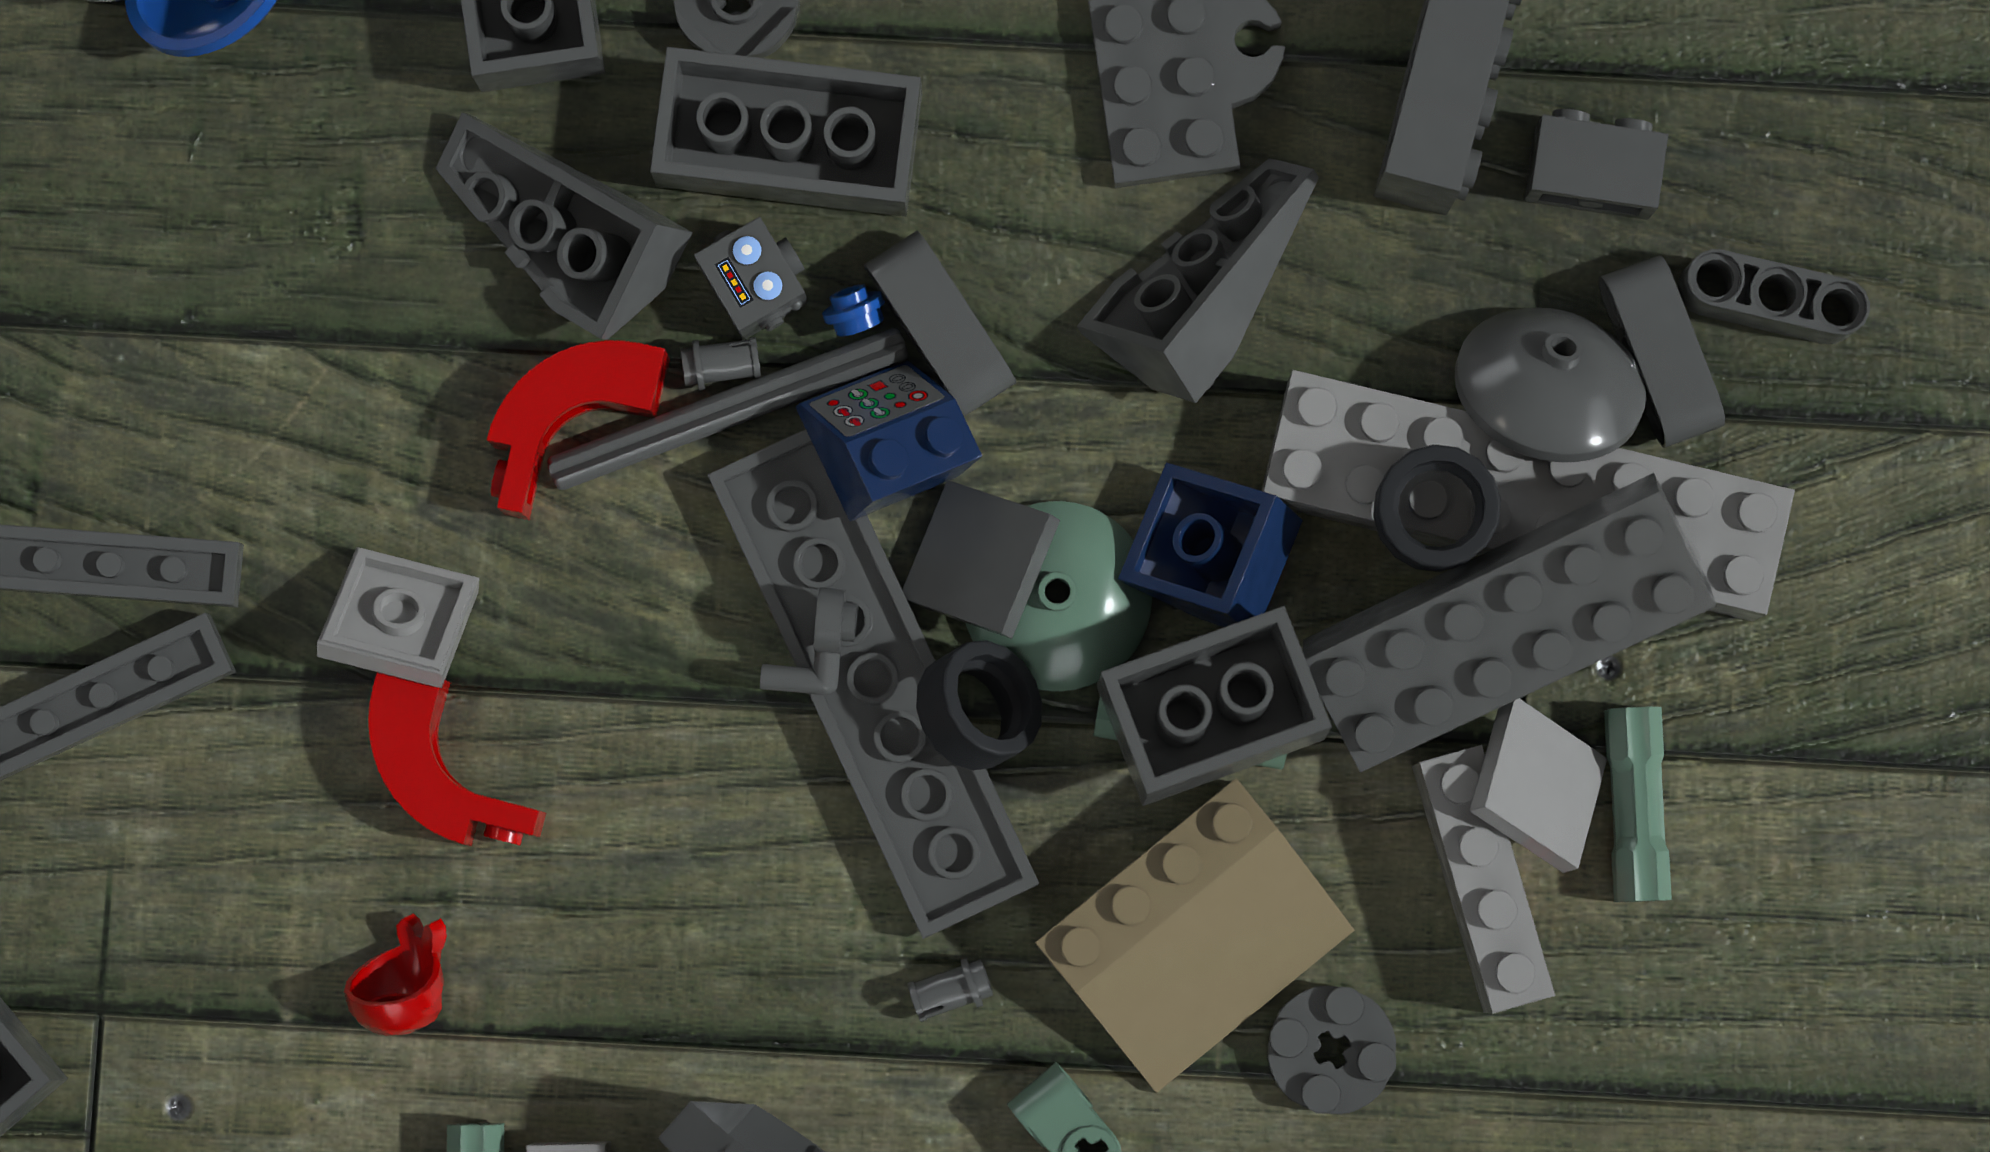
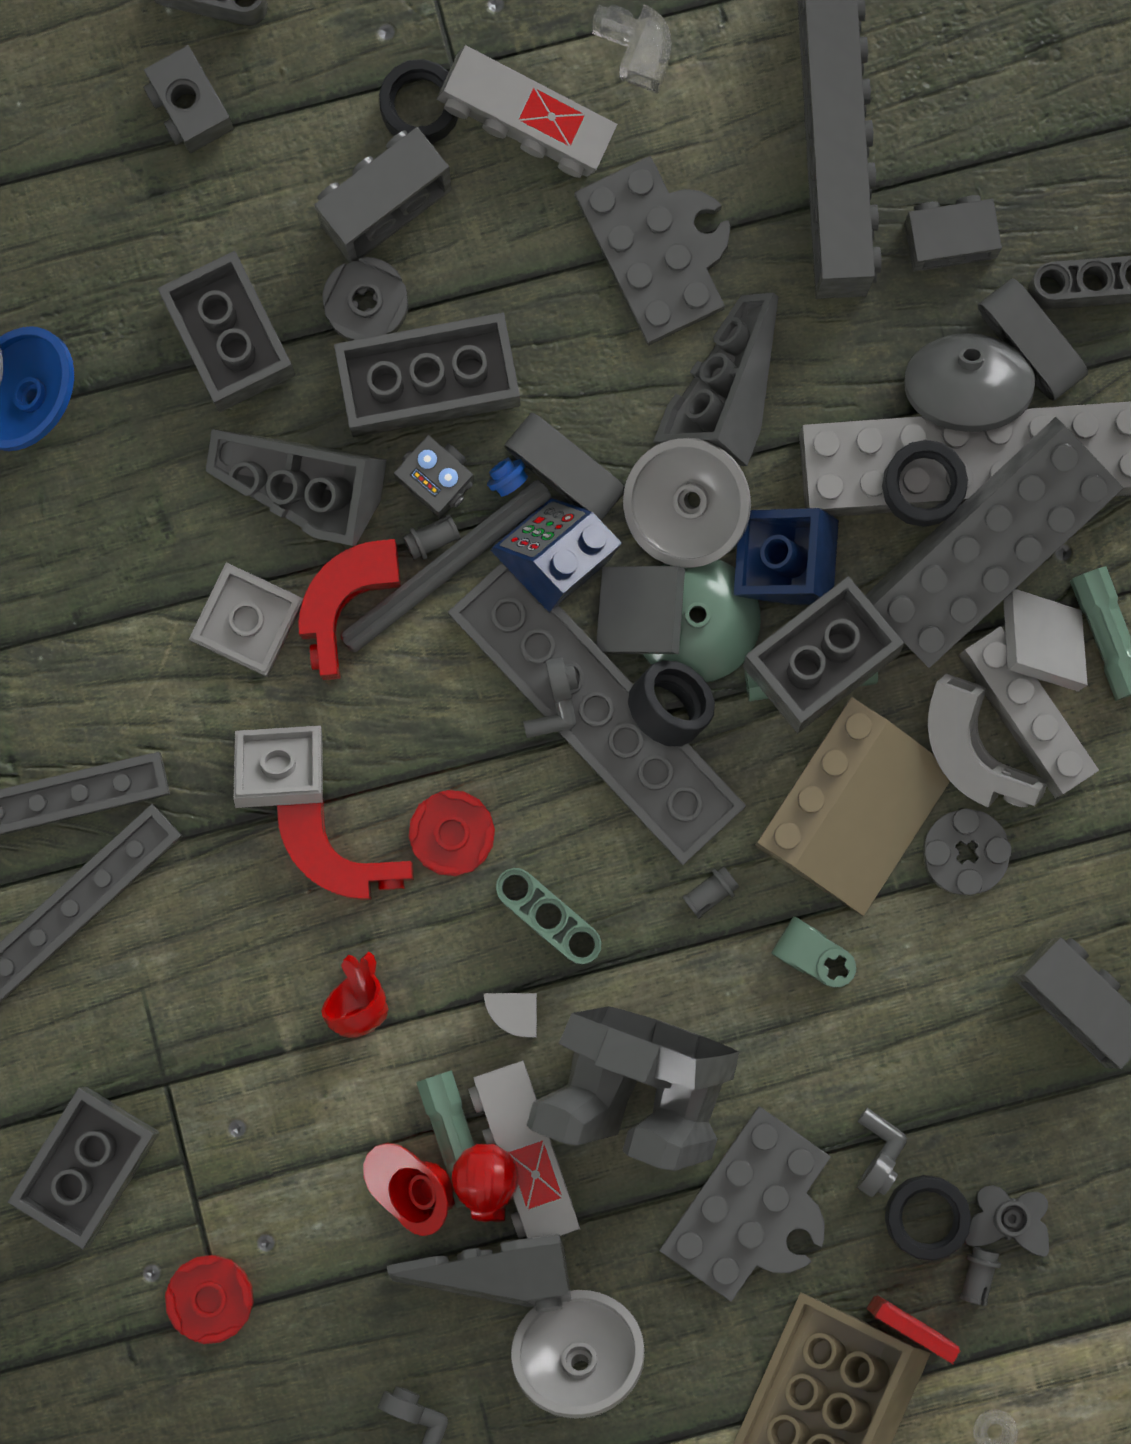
camera: 20 degrees left, 0 degrees up
none -> light grey tile [189,562,303,677]
none -> red tile [409,790,495,877]
none -> light grey brick [484,993,537,1037]
none -> sand green beam [496,868,602,965]
none -> light grey dish [623,438,751,568]
none -> light grey arch [928,673,1049,807]

